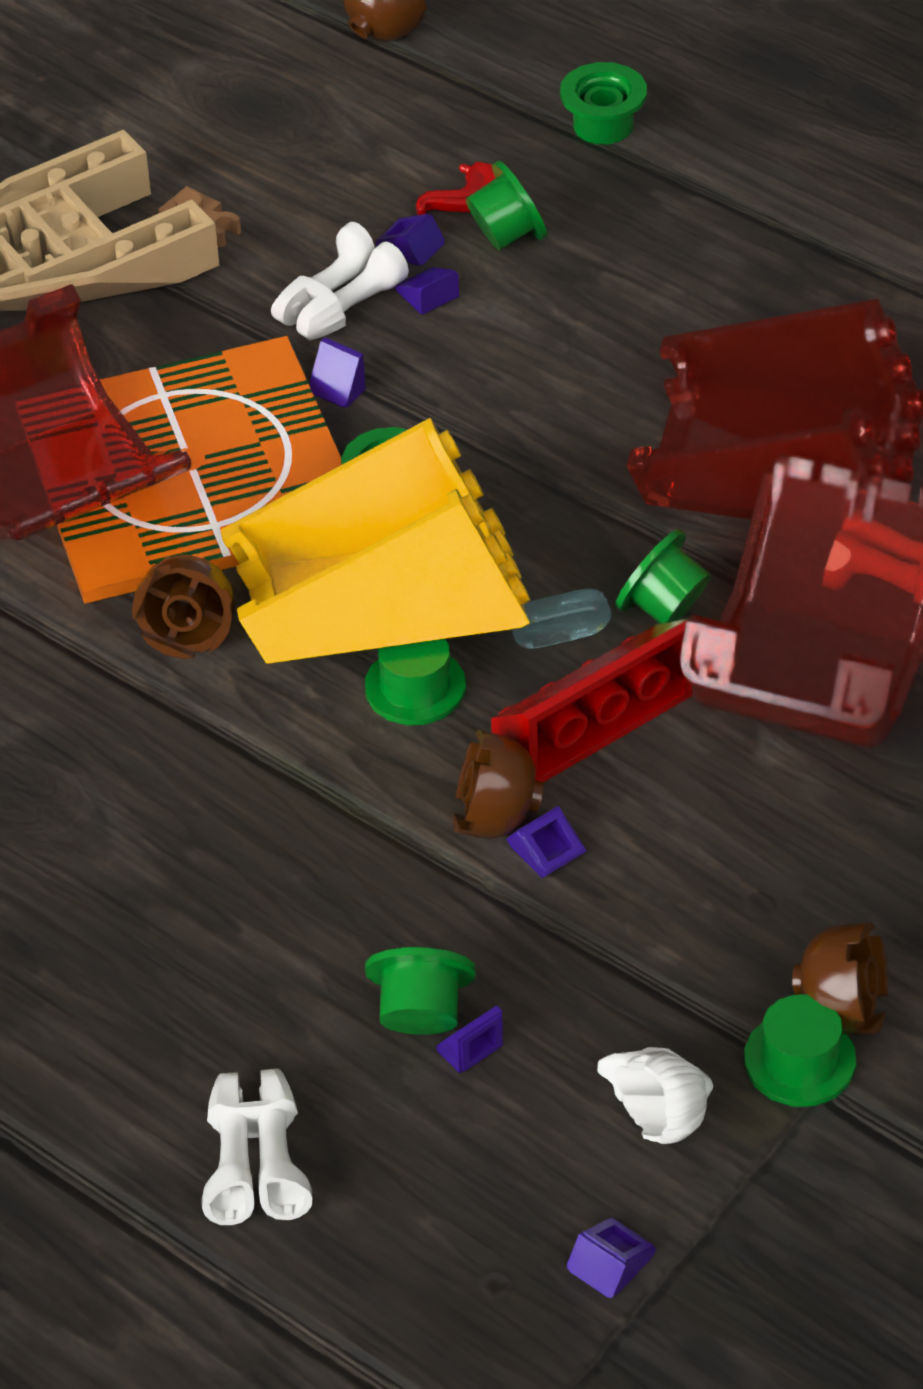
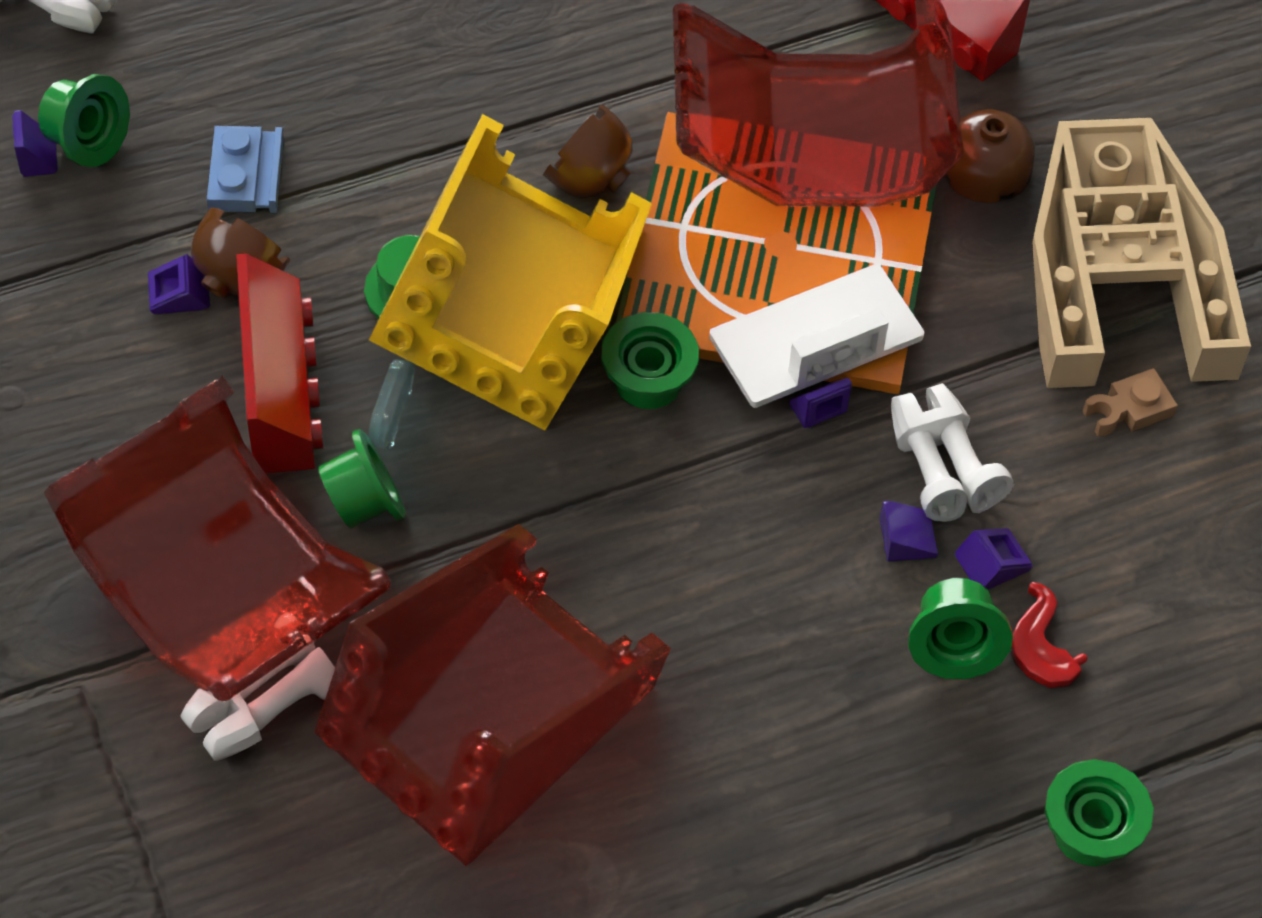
camera: 115 degrees right, 10 degrees up
none -> medium blue plate [207,126,284,213]
none -> white bracket [709,264,924,408]

